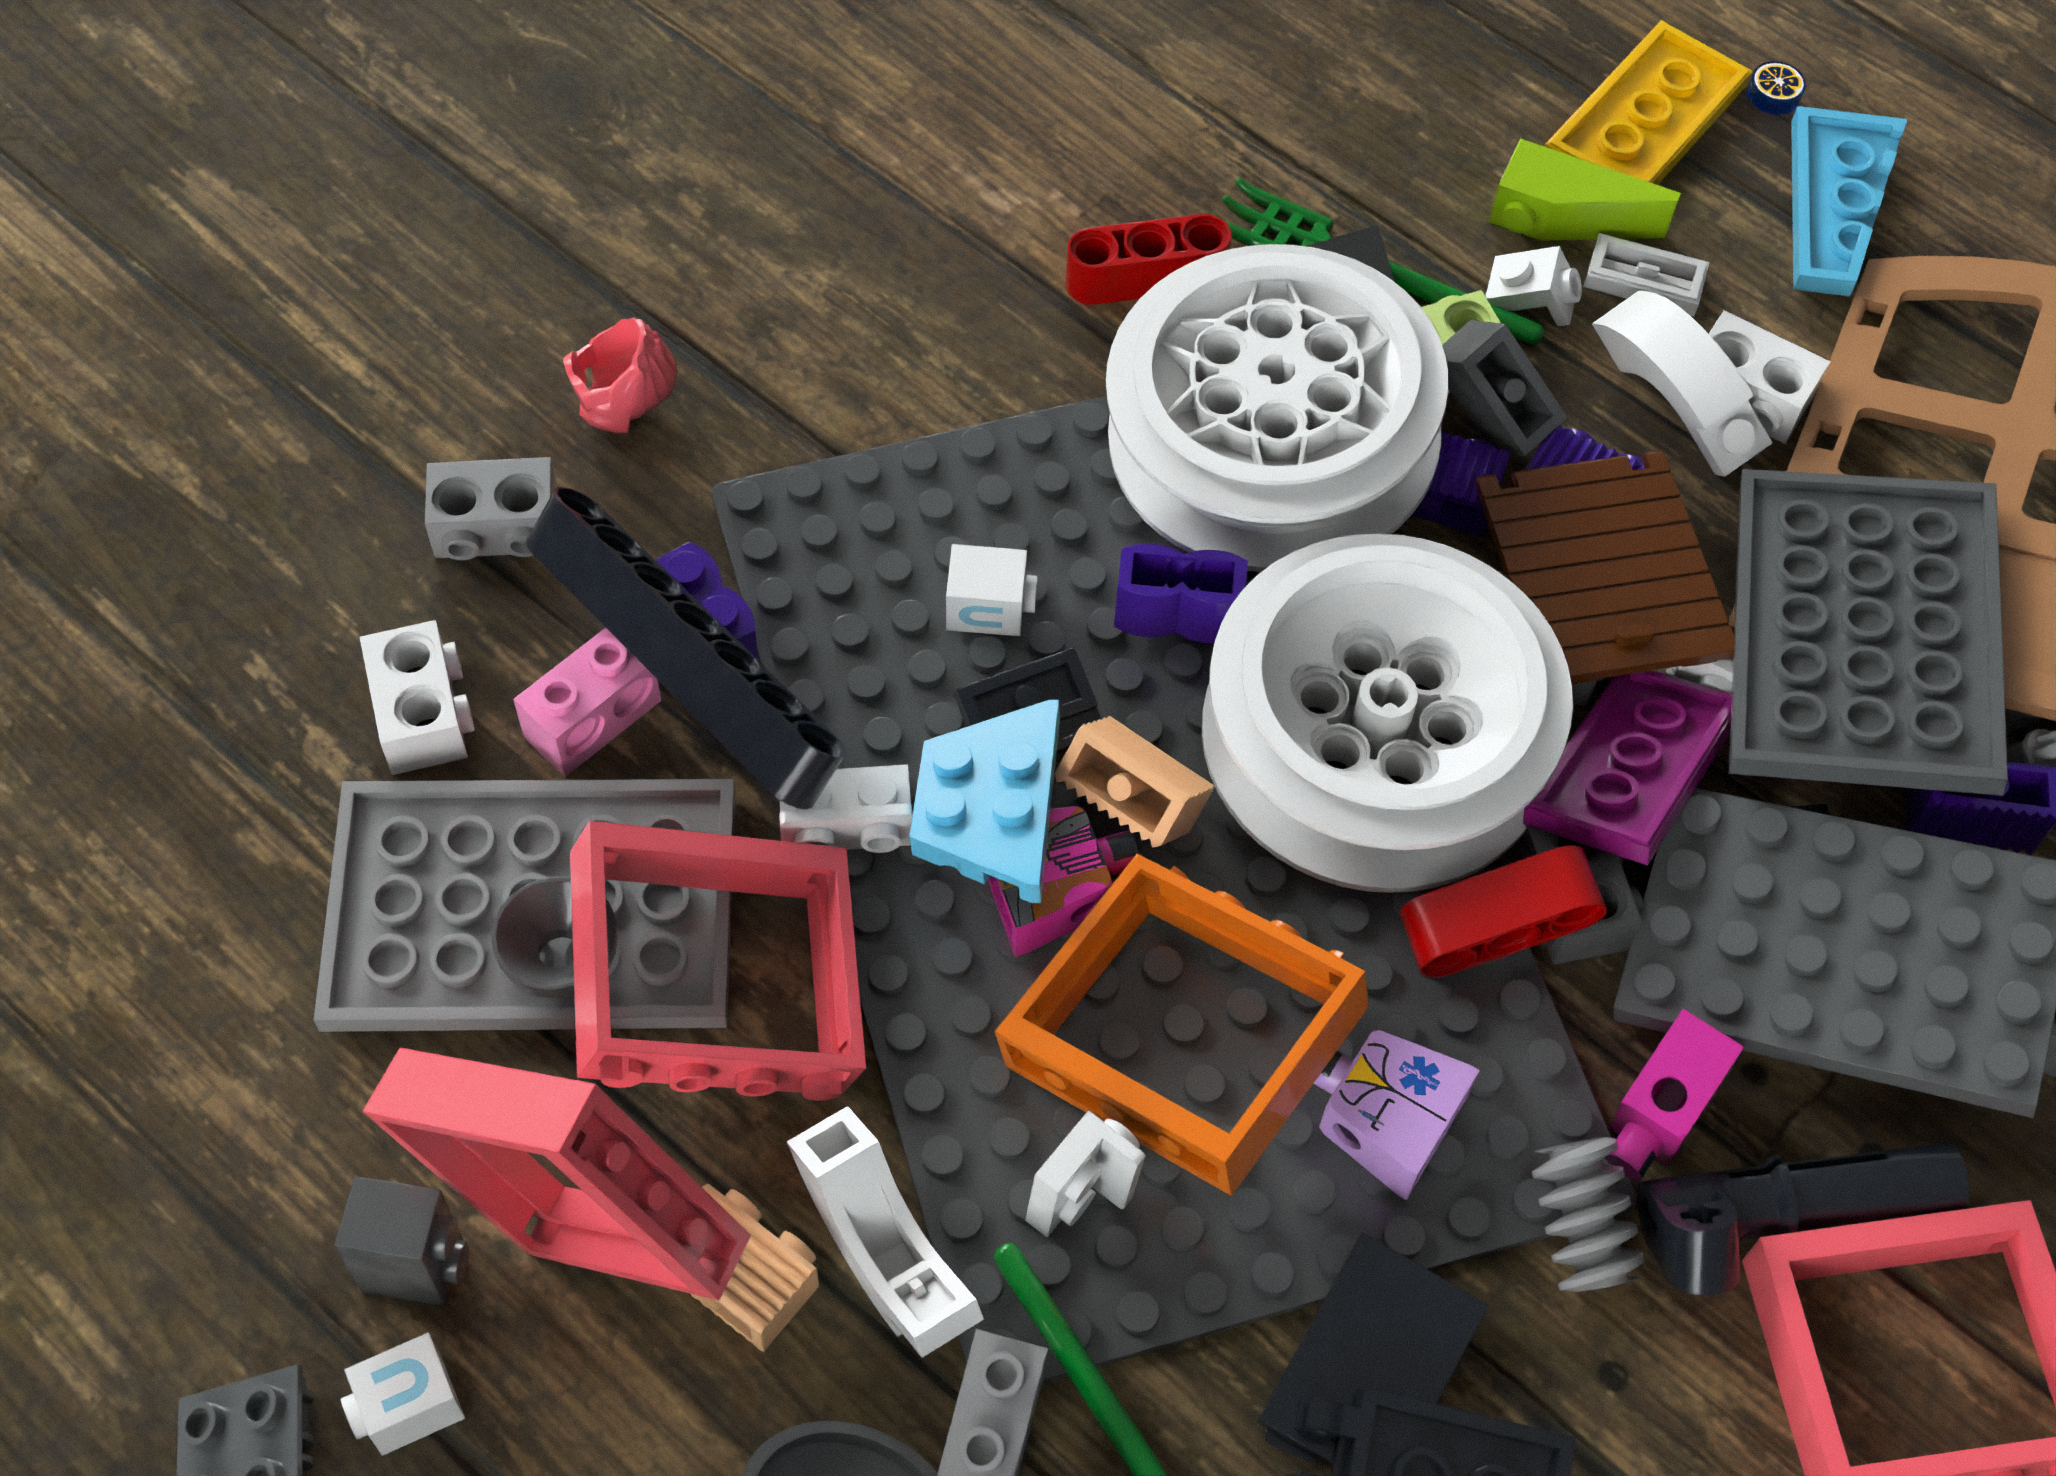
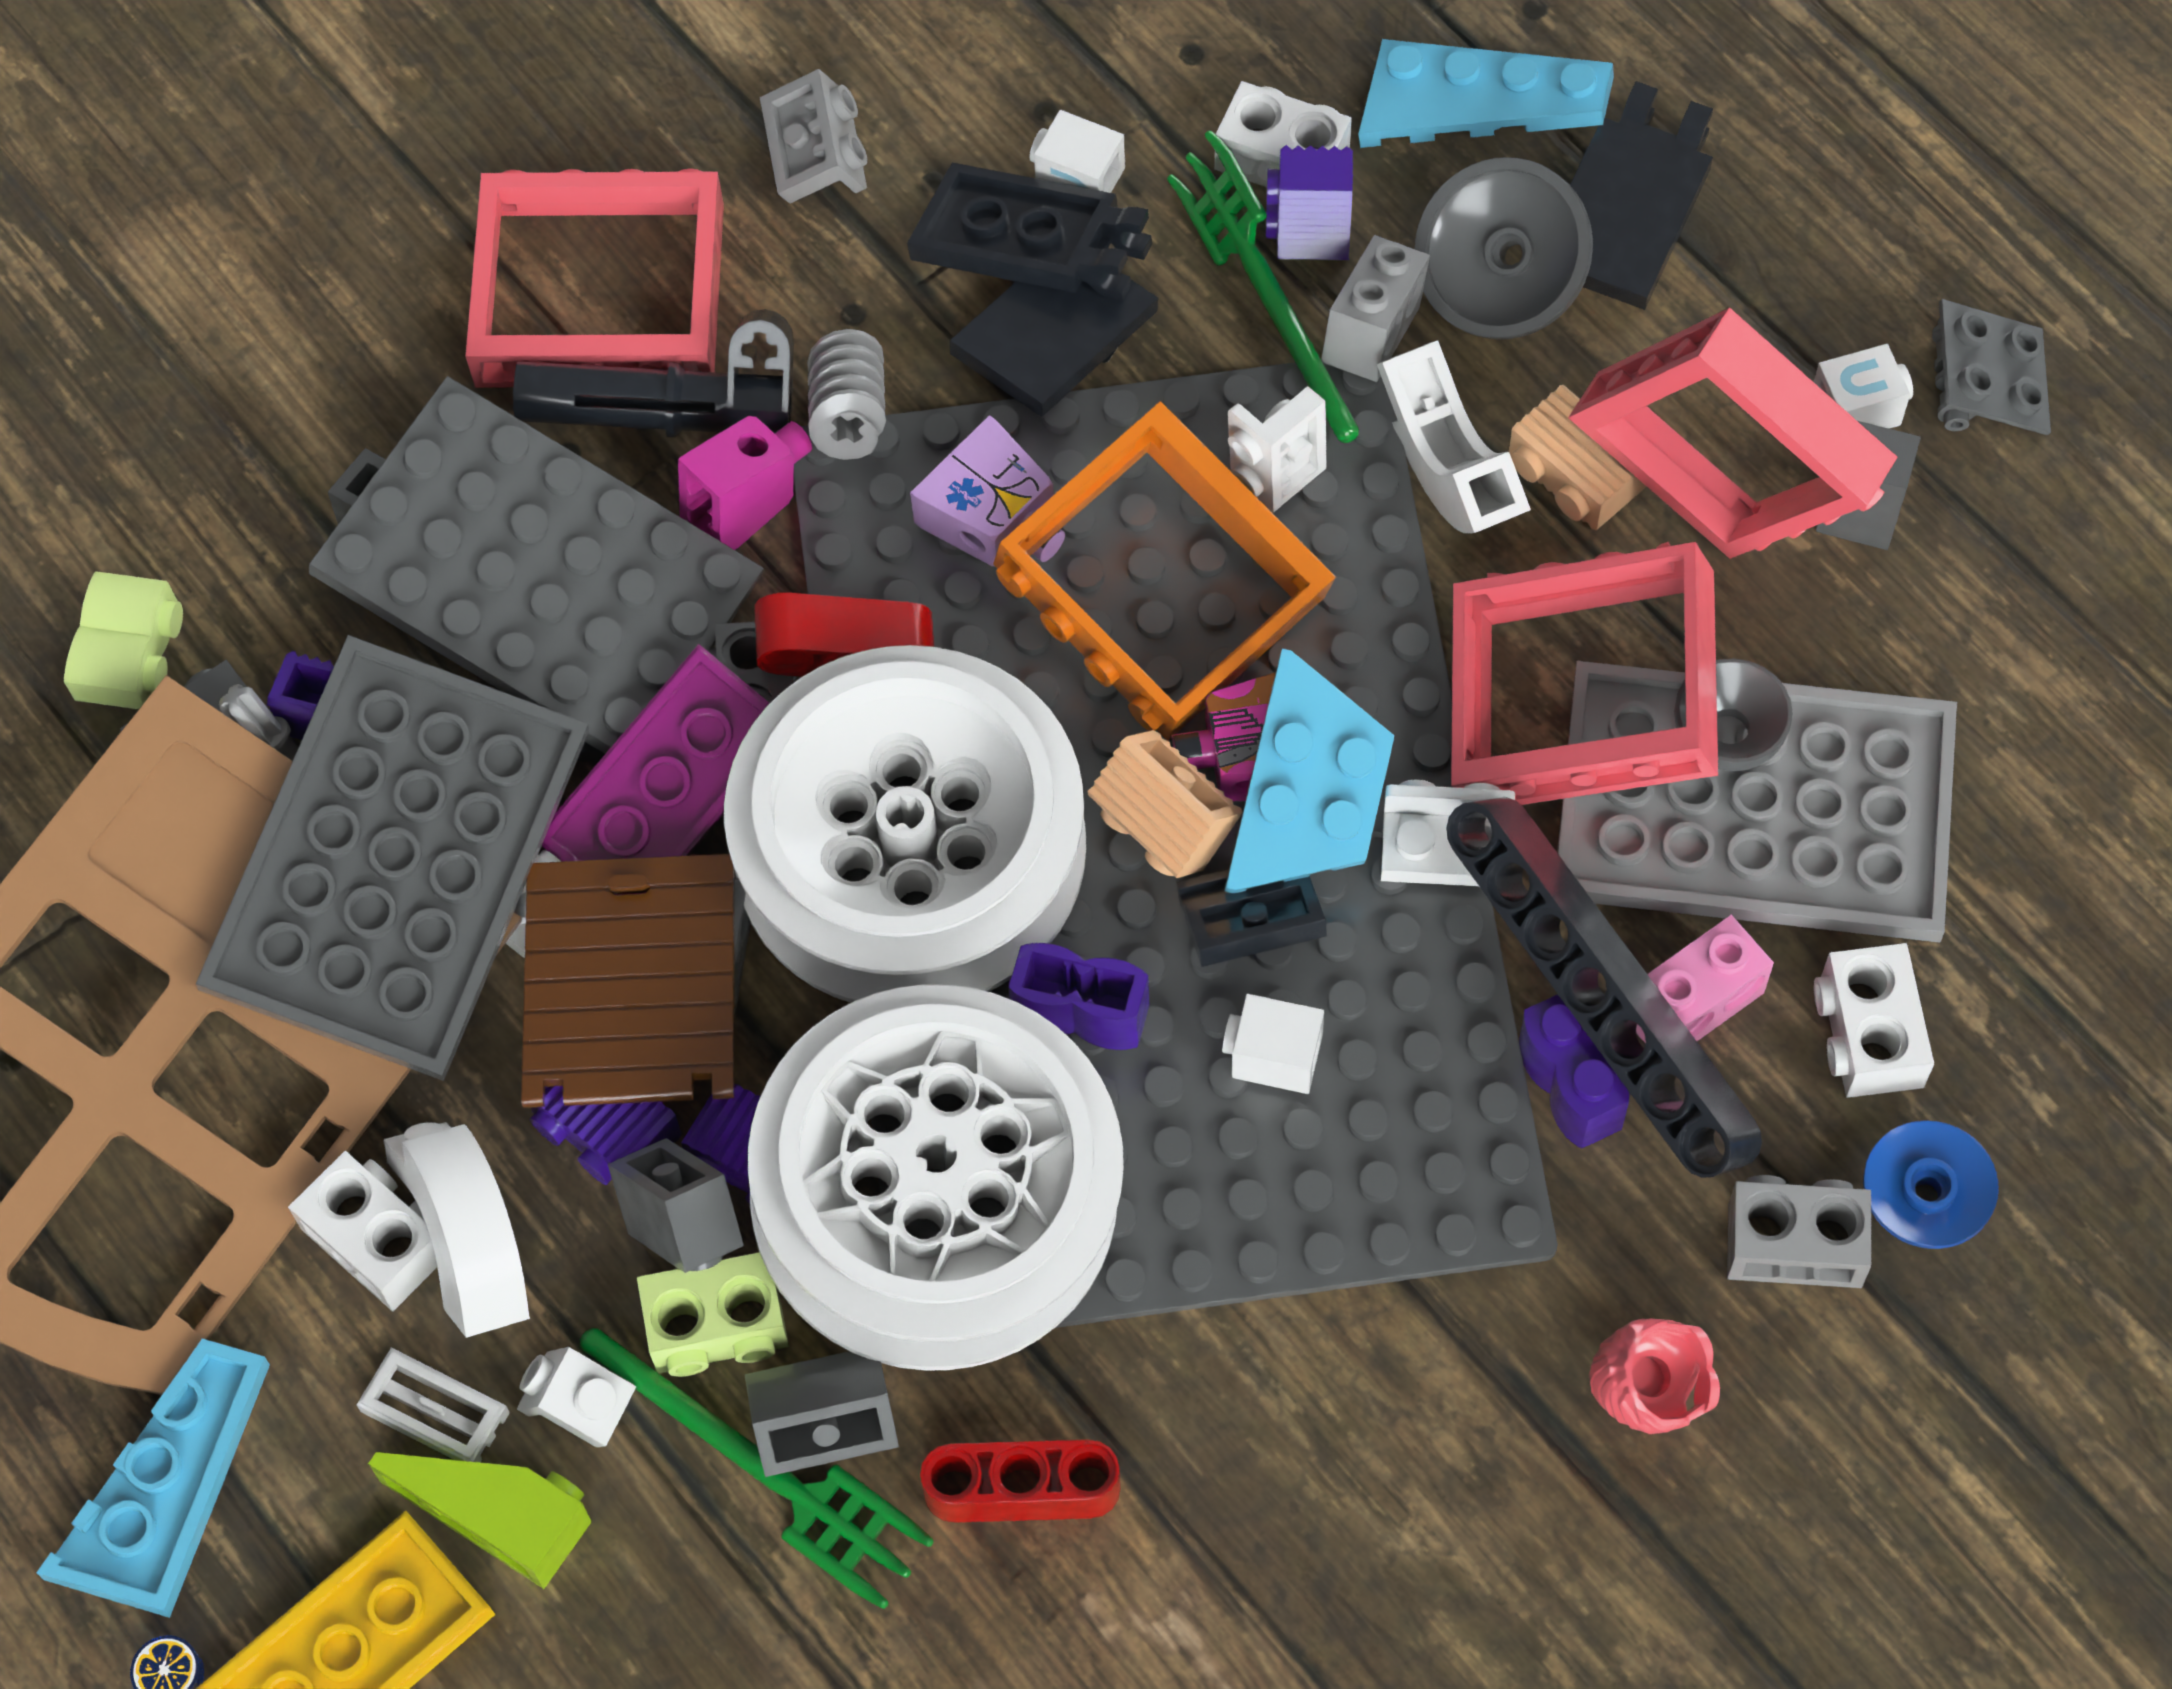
camera: 165 degrees left, 5 degrees up
none -> blue dish [1863,1121,1999,1249]

